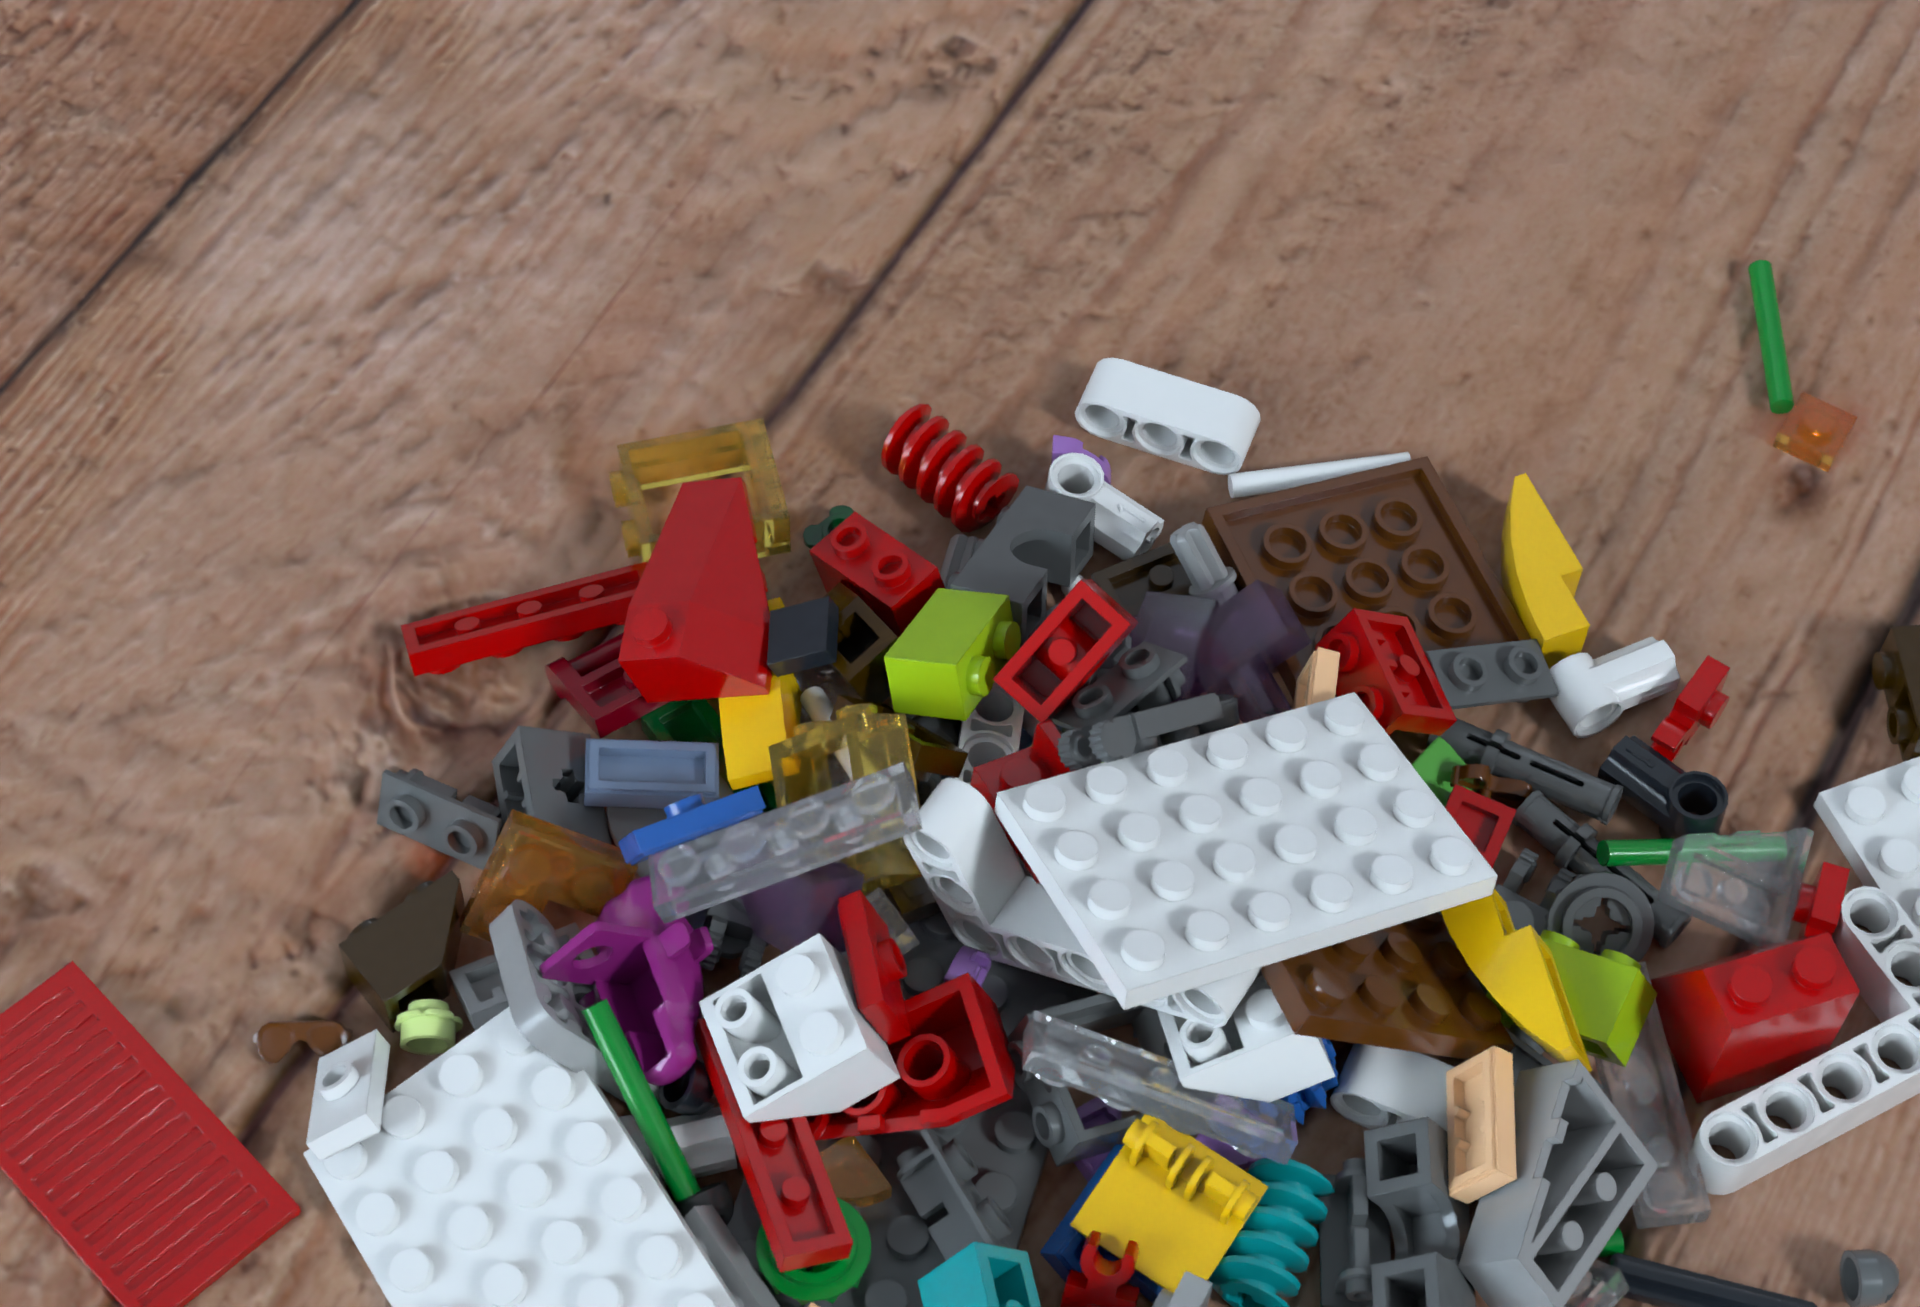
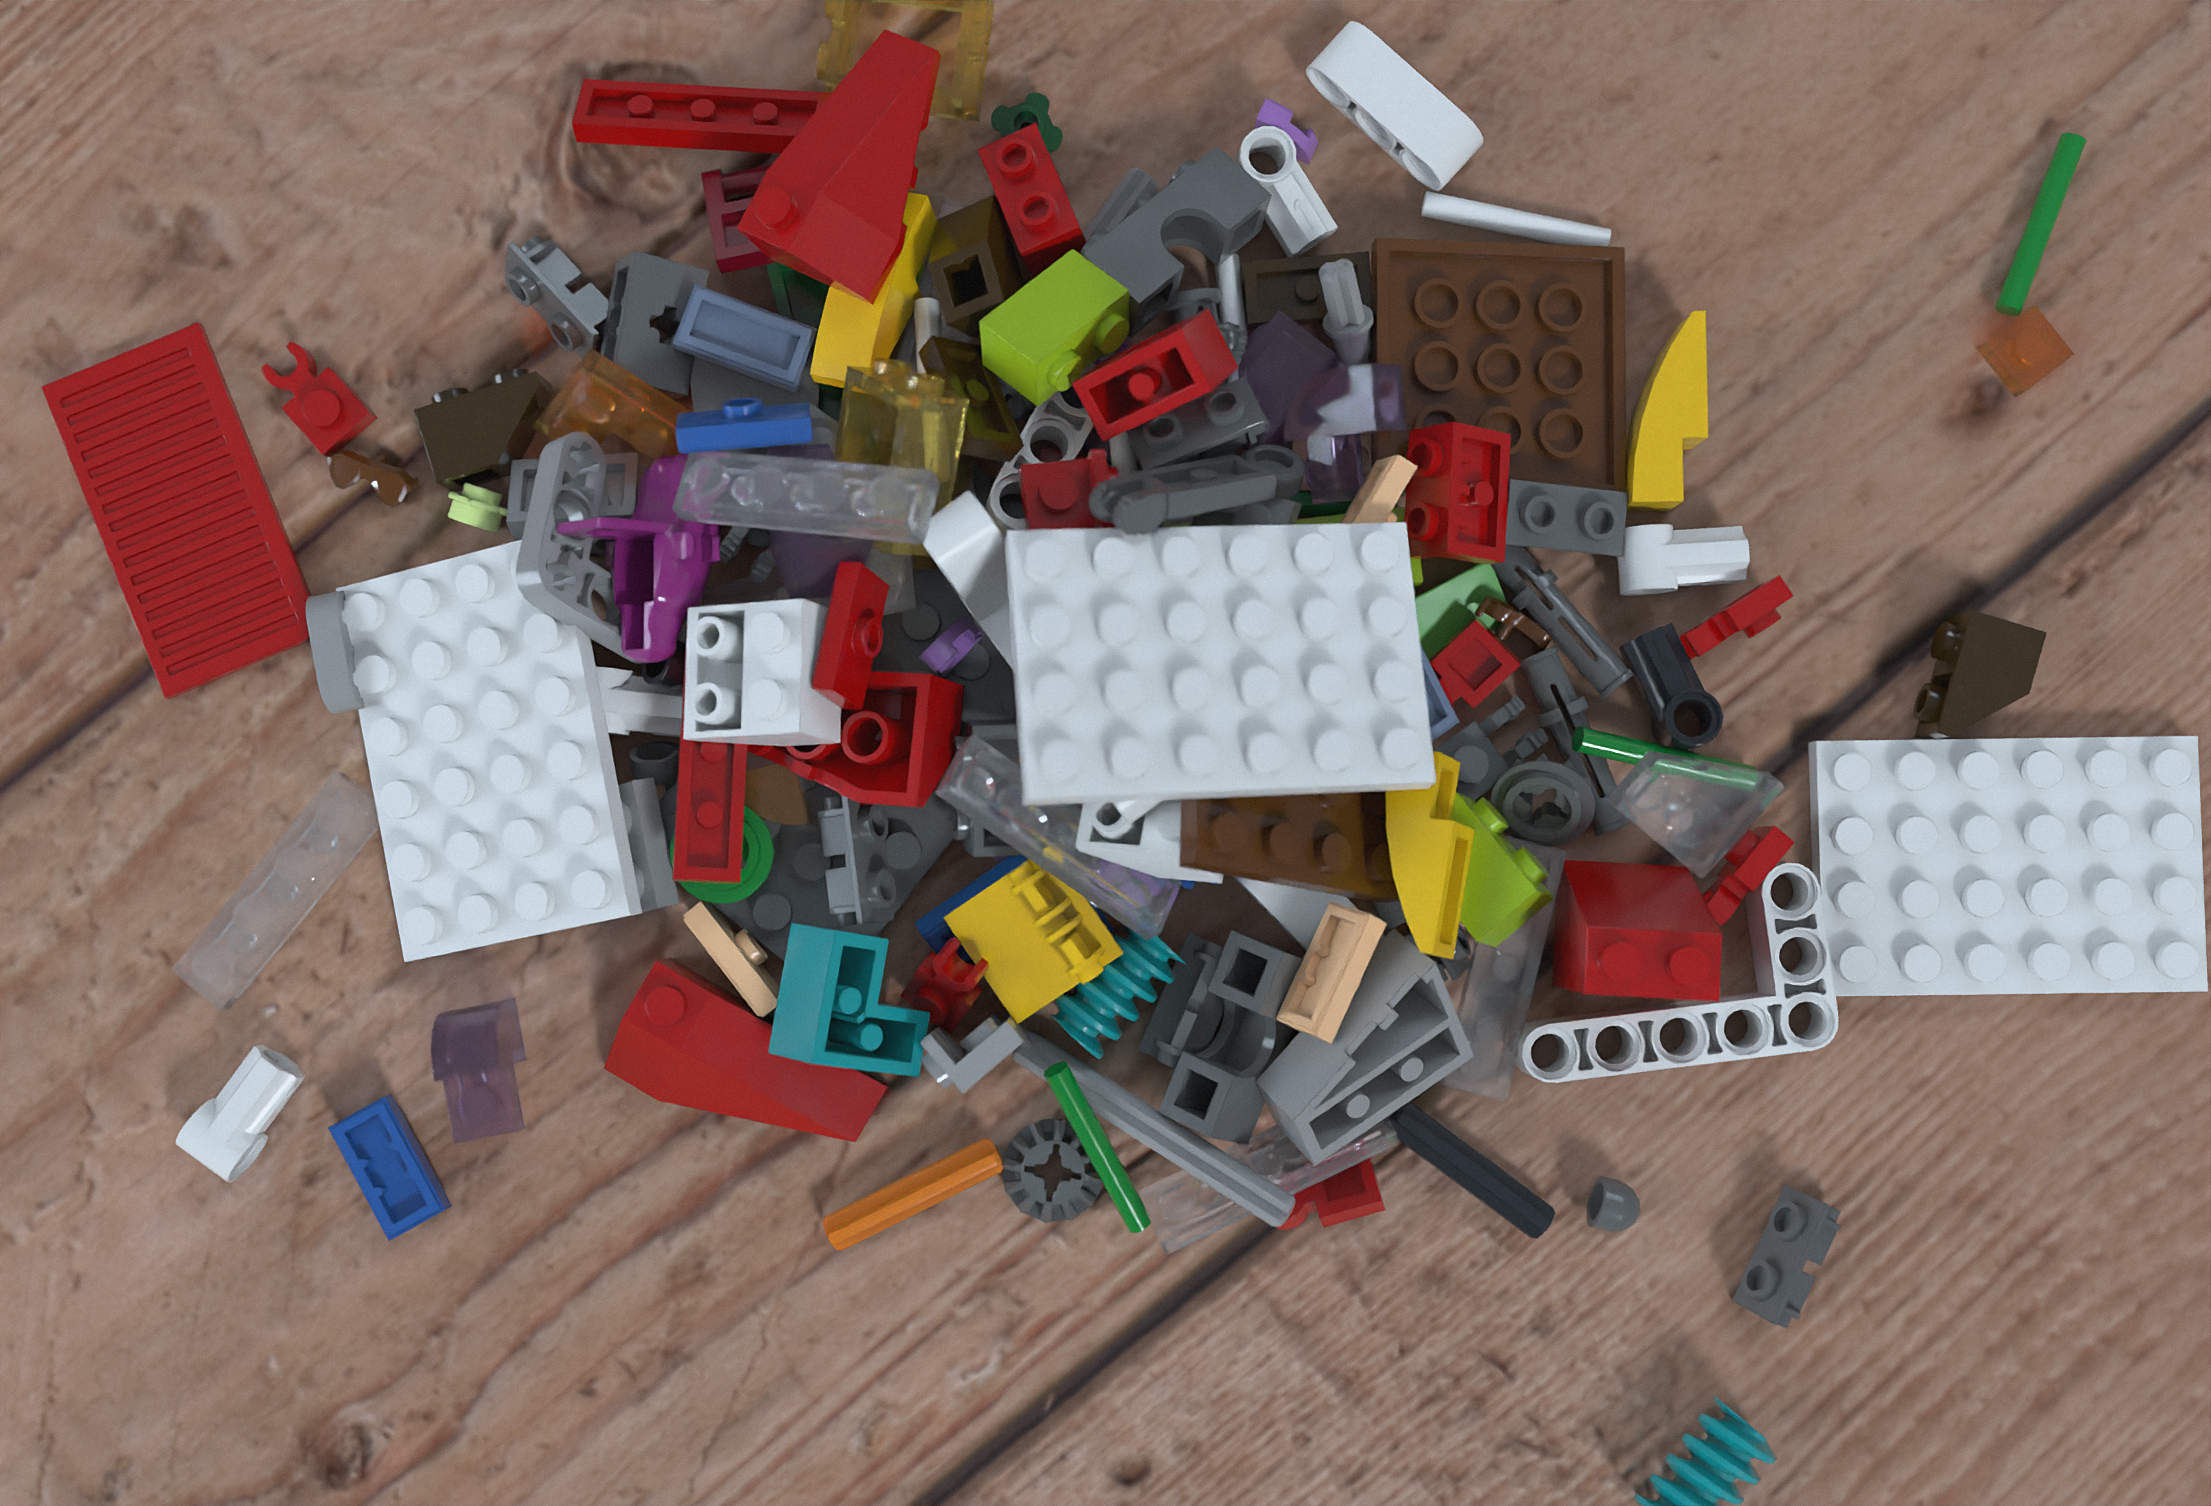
camera: 25 degrees right, 30 degrees up
white plate [306,1029,390,1161] -> none
green bar [581,998,701,1202] -> none
black tile [767,596,839,677] -> none
red piece [881,404,1020,533] -> none
none -> red plate [261,342,378,457]
none -> light grey beam [306,590,365,714]

